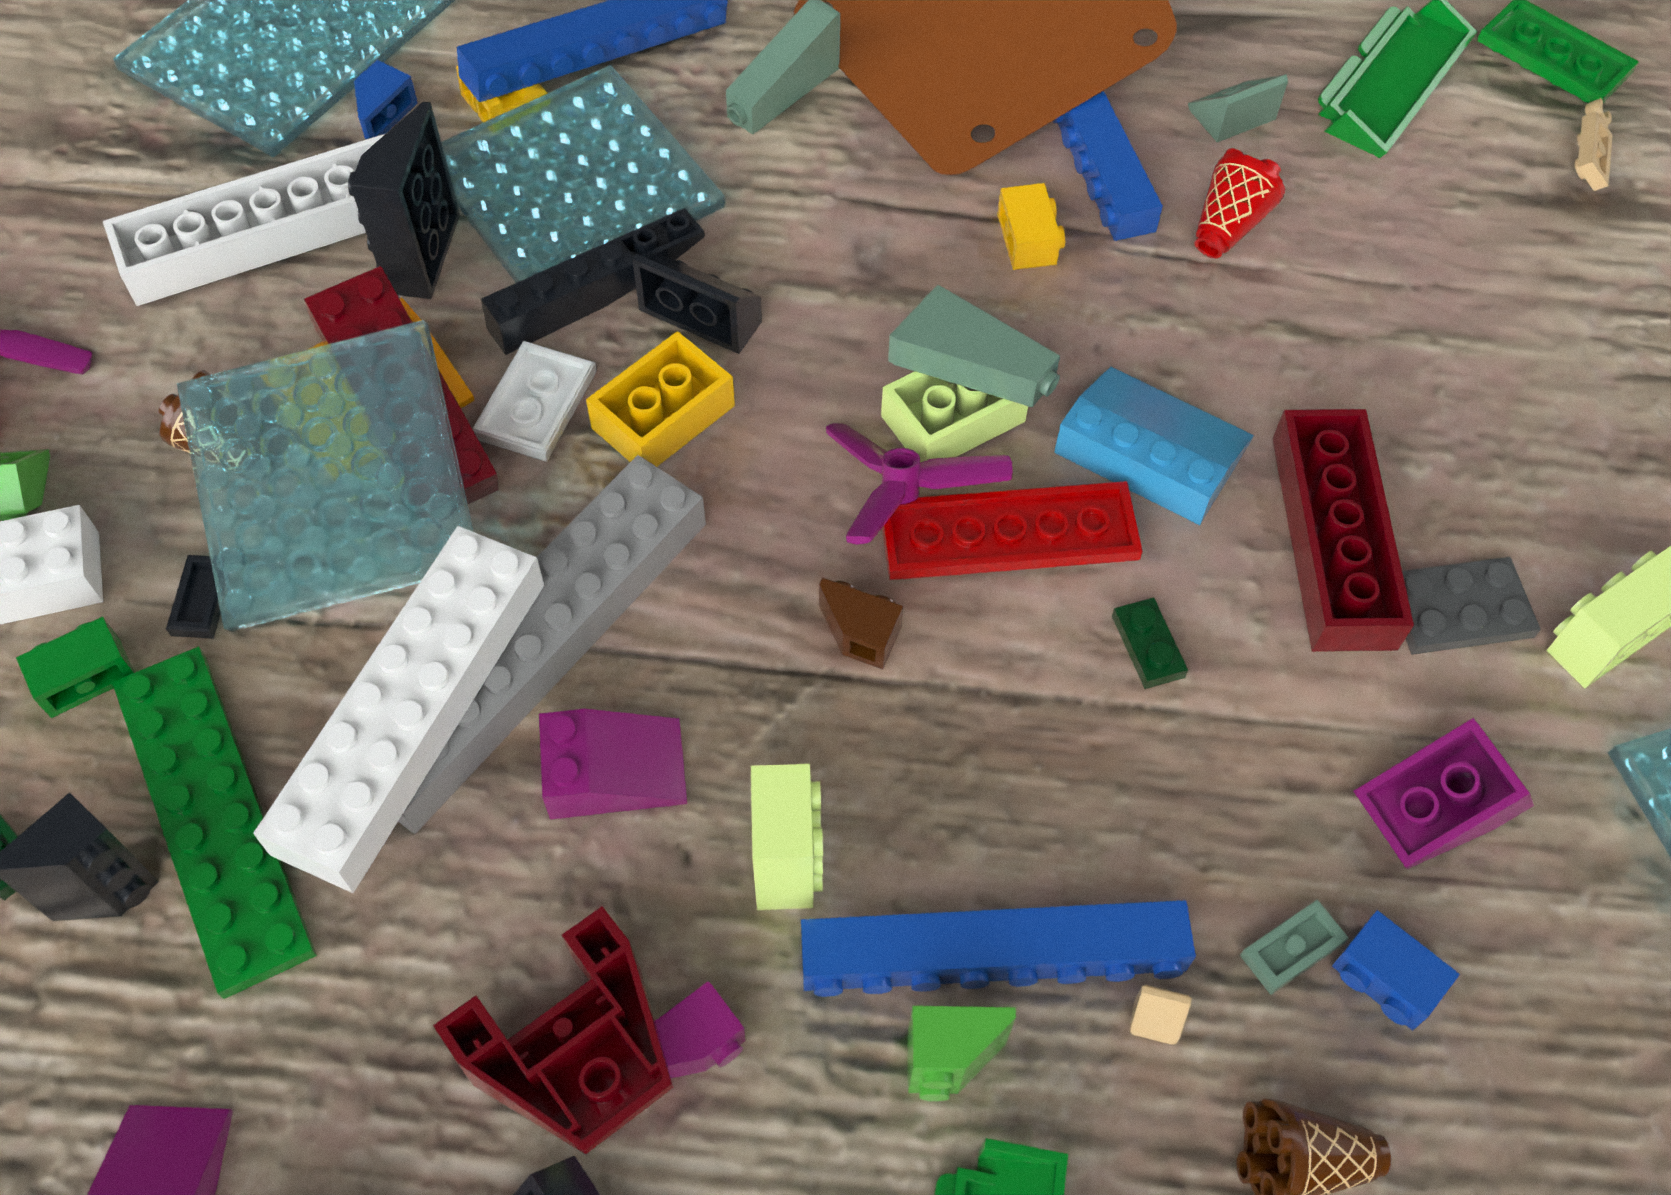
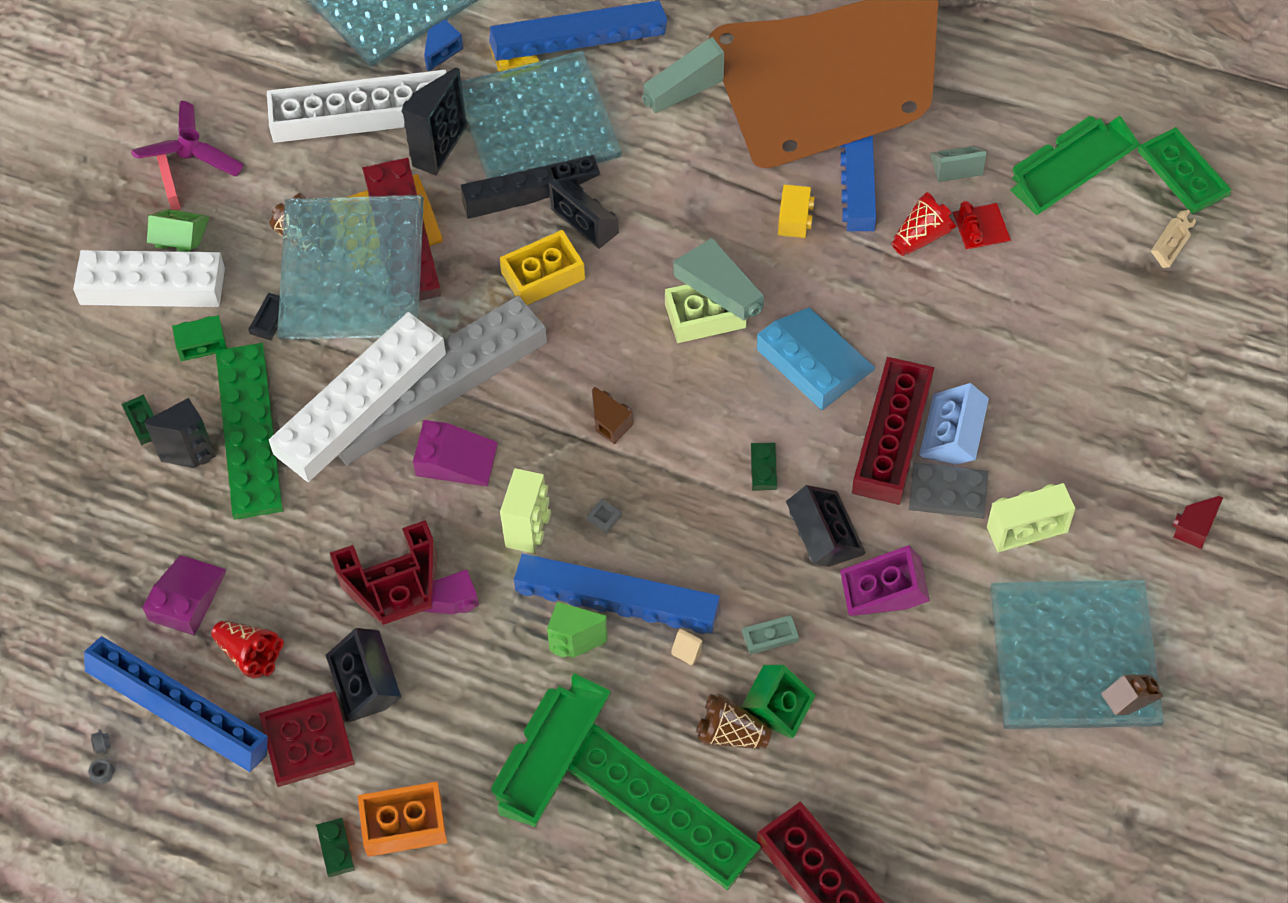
camera: 20 degrees right, 0 degrees up
white tile [472,341,597,462] -> none
magenta piece [826,423,1013,545] -> none
red plate [882,481,1143,580] -> none
blue brick [1332,910,1460,1031] -> none
none -> dark grey plate [587,499,622,534]
none -> green slope [741,665,816,738]
none -> black slope [786,485,866,567]
none -> light blue slope [919,383,989,465]
none -> red hinge [952,201,1011,250]

